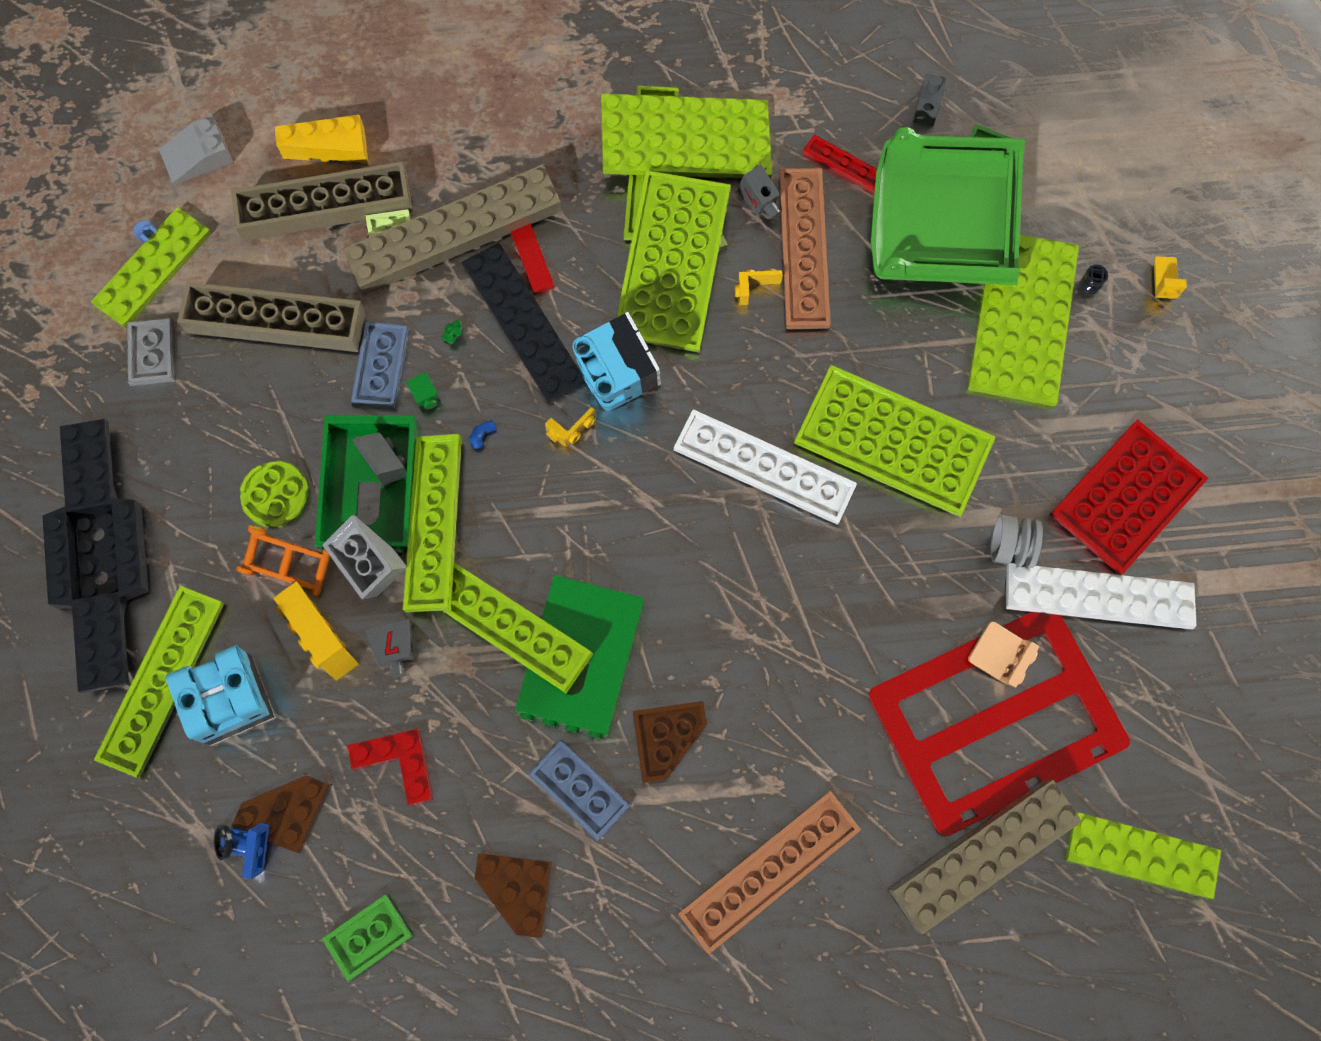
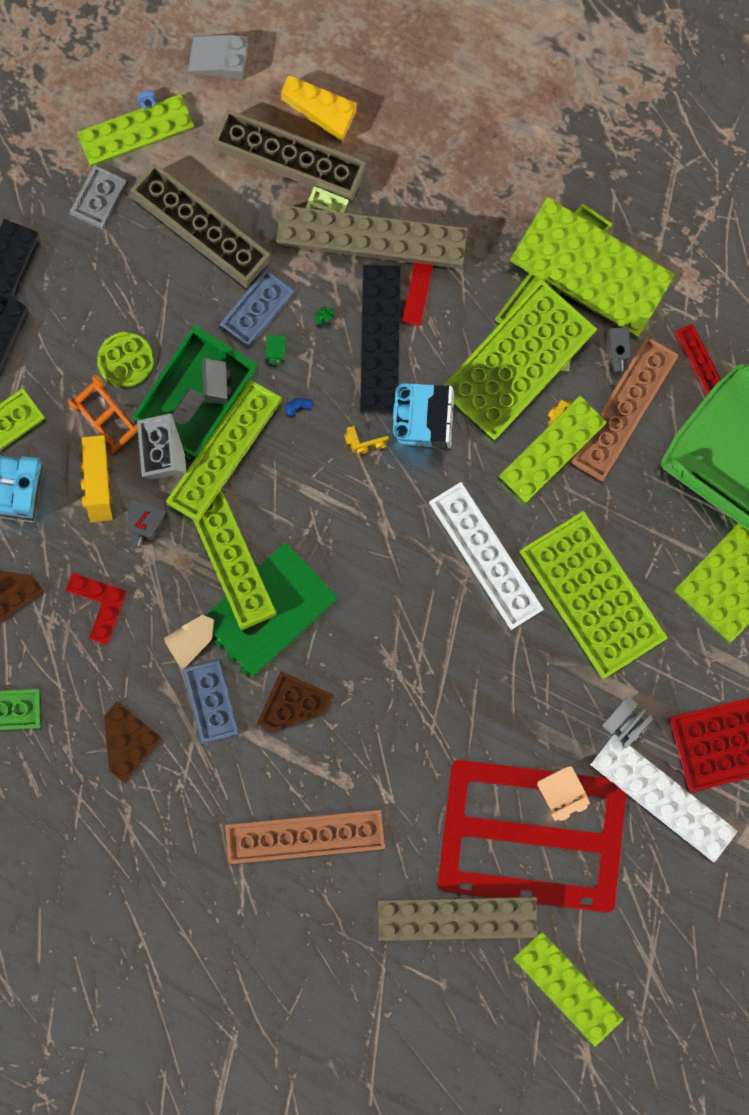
camera: 25 degrees right, 5 degrees up
none -> tan panel [164,615,214,669]
none -> lime plate [499,395,607,503]

